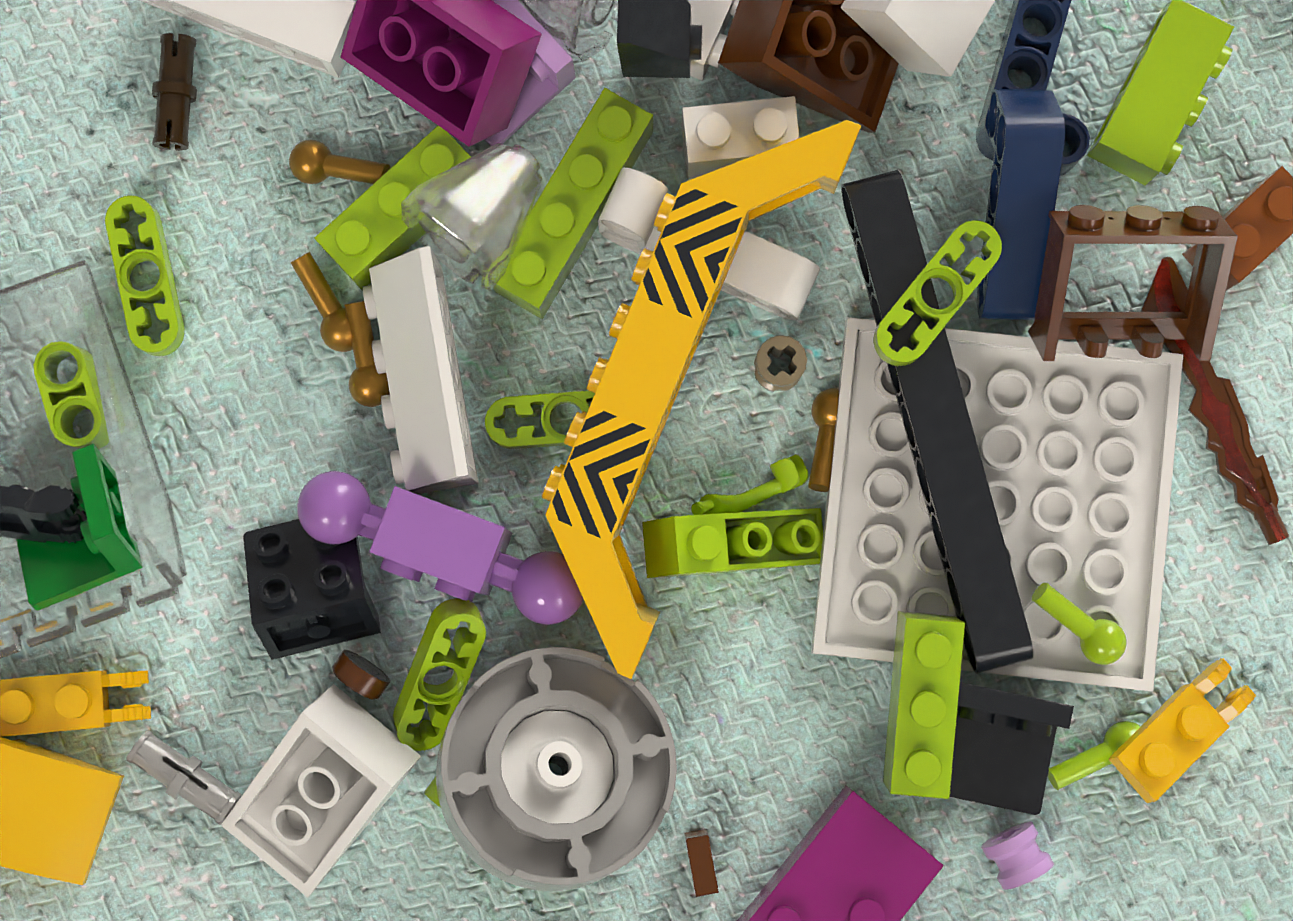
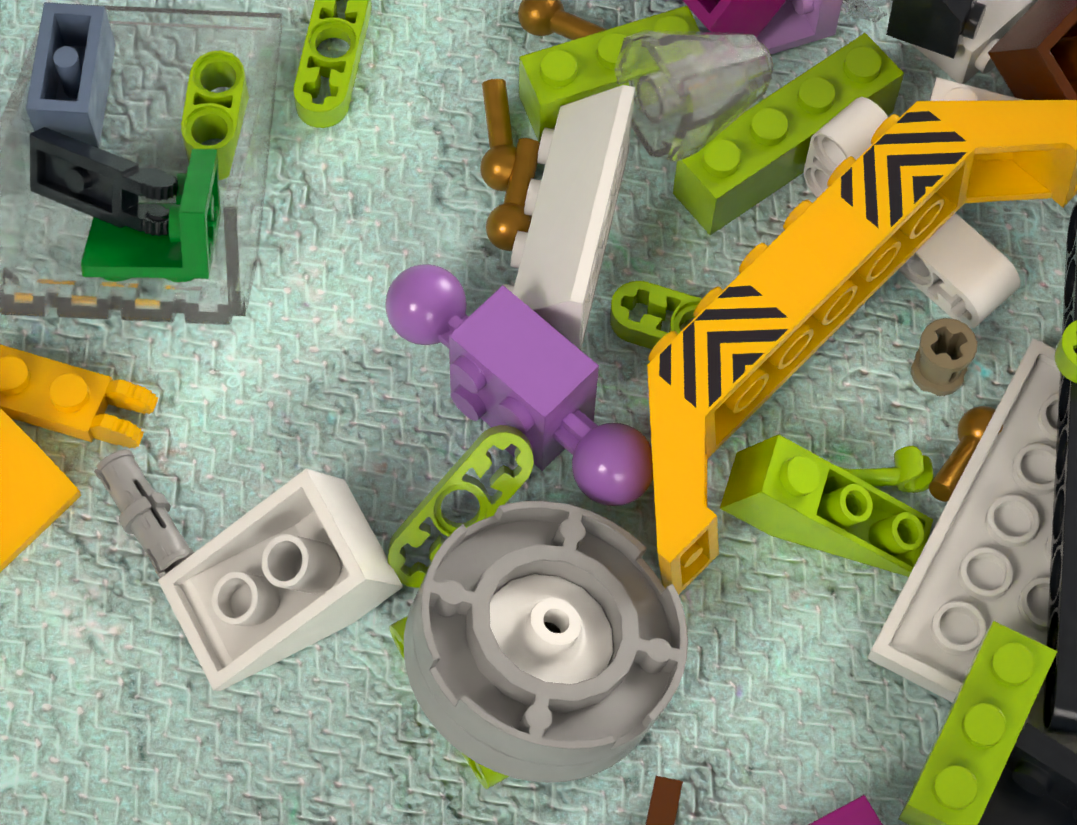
camera: 20 degrees right, 20 degrees down
black bracket [243,519,381,660] -> none
reddish brown tile [332,650,391,700] -> none

